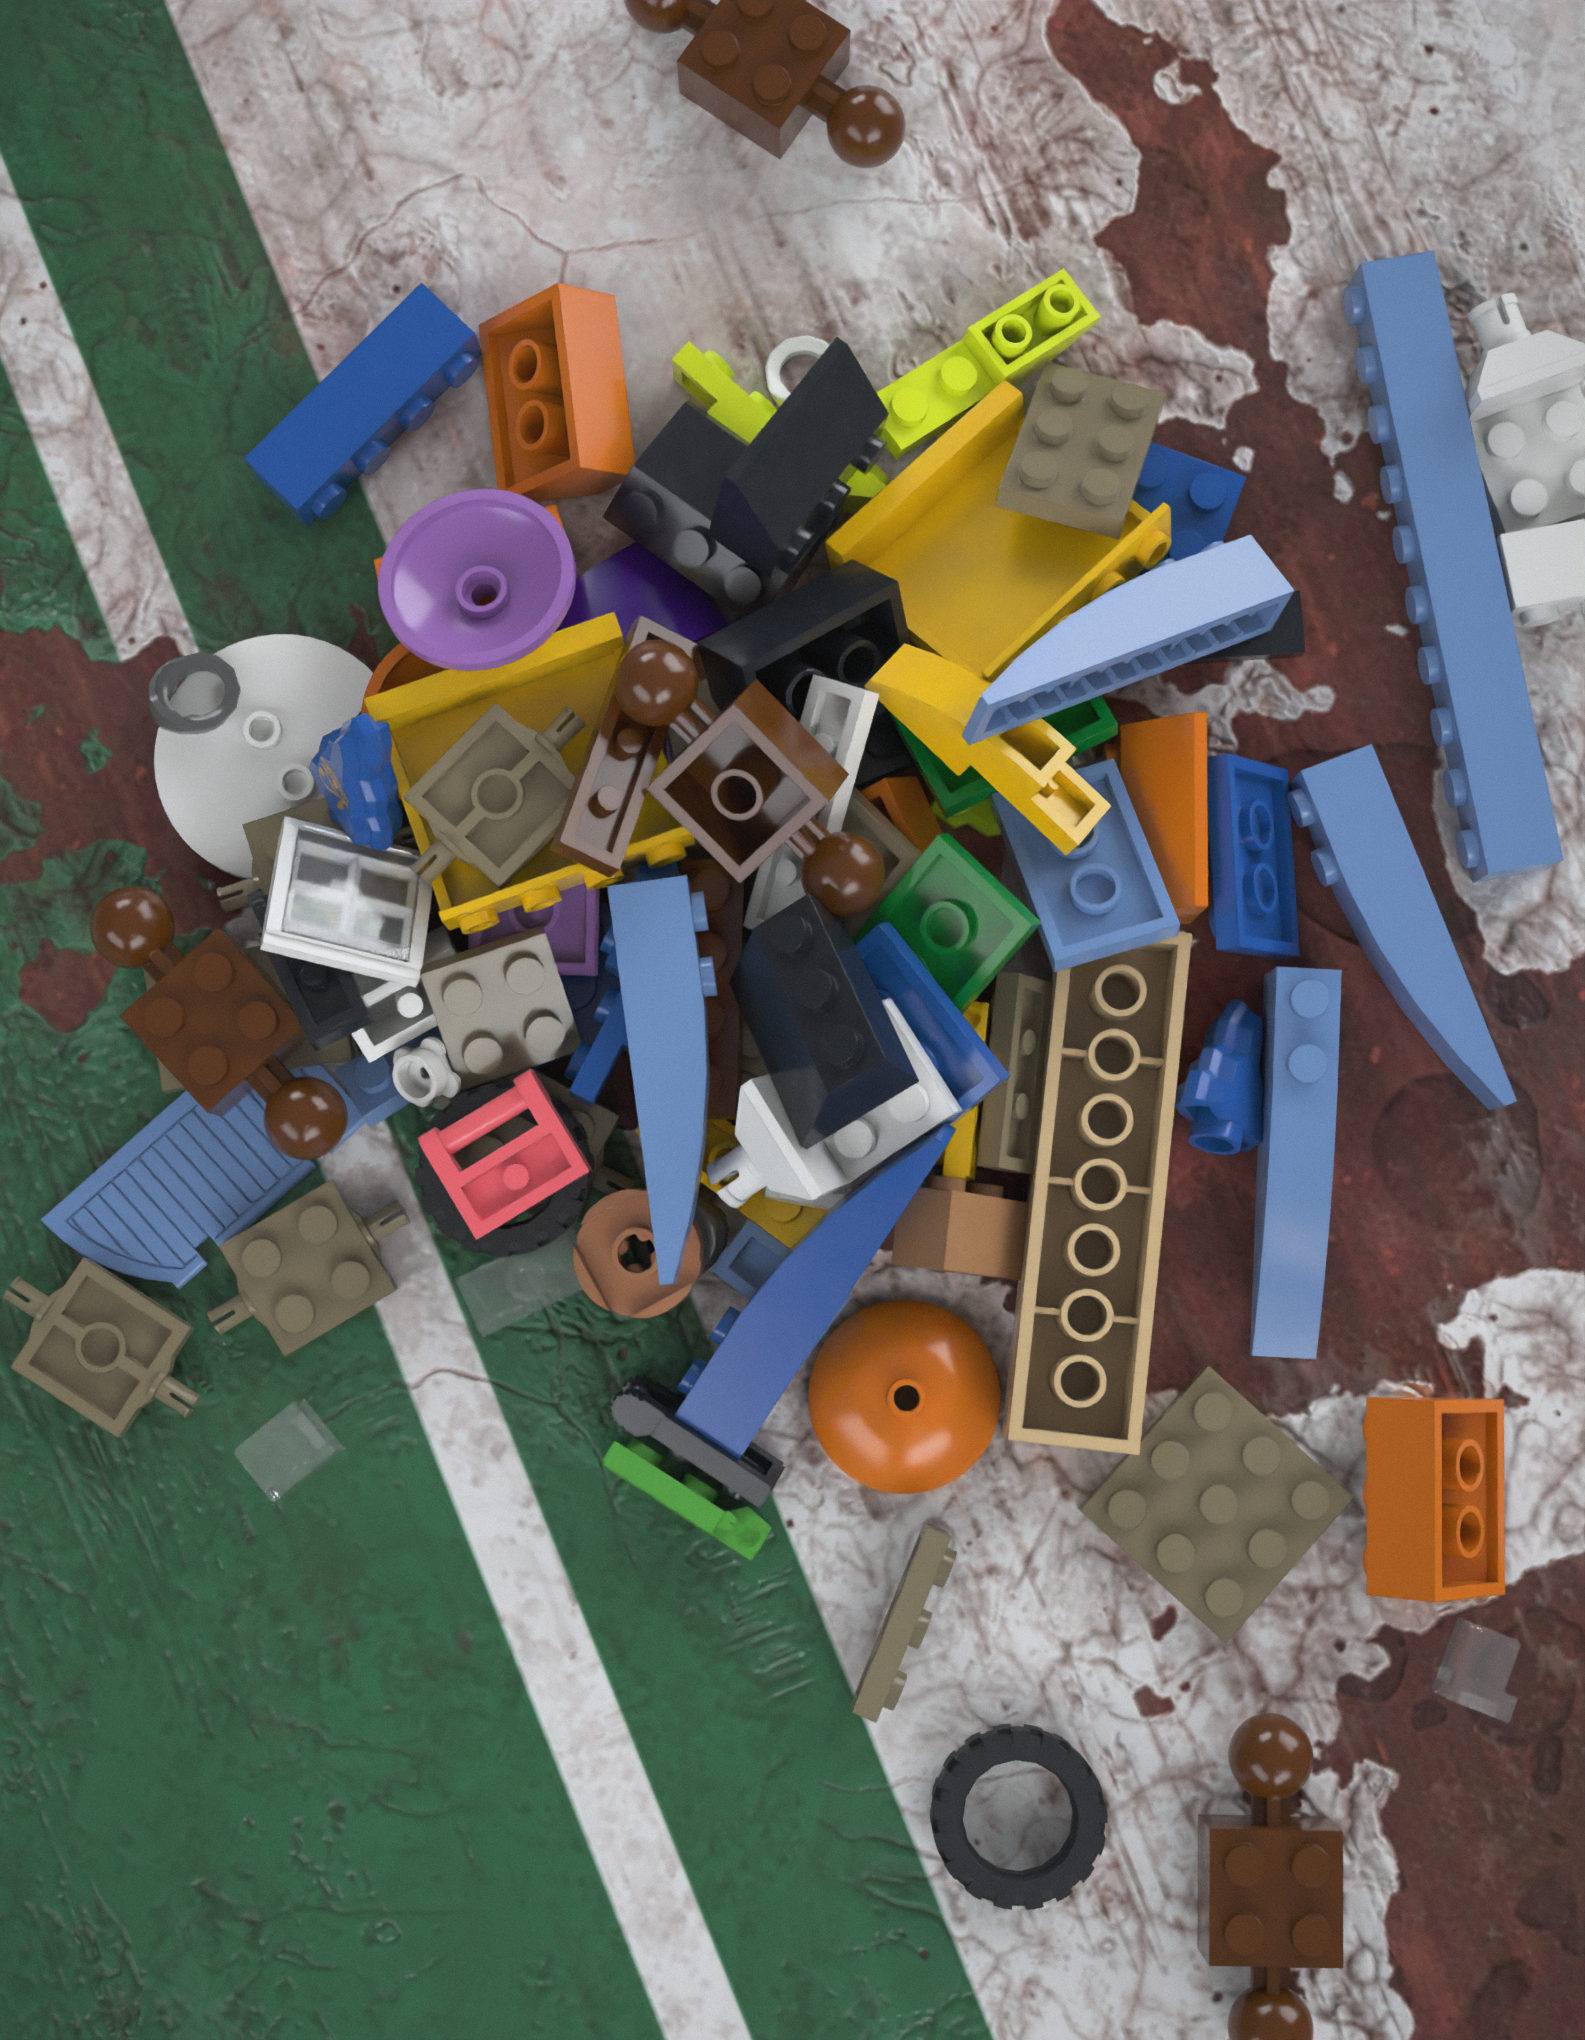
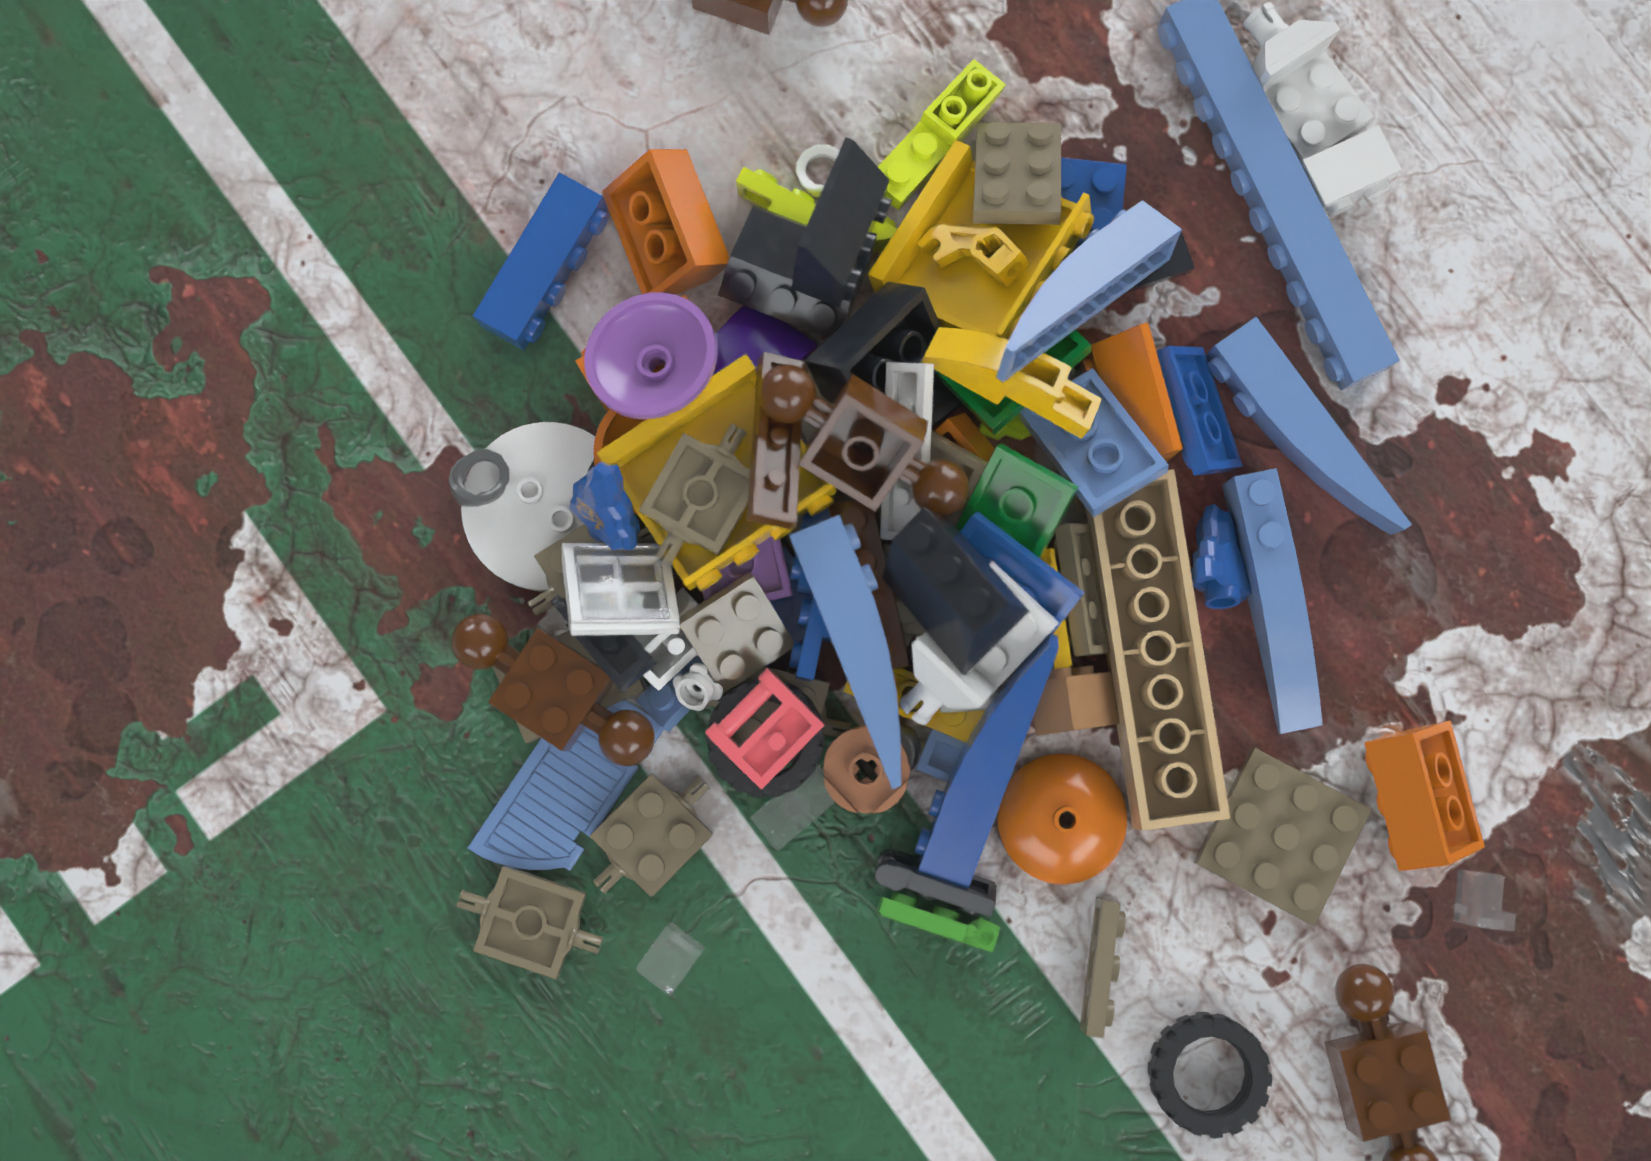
camera: 10 degrees left, 0 degrees up
none -> yellow piece [917,223,1030,287]

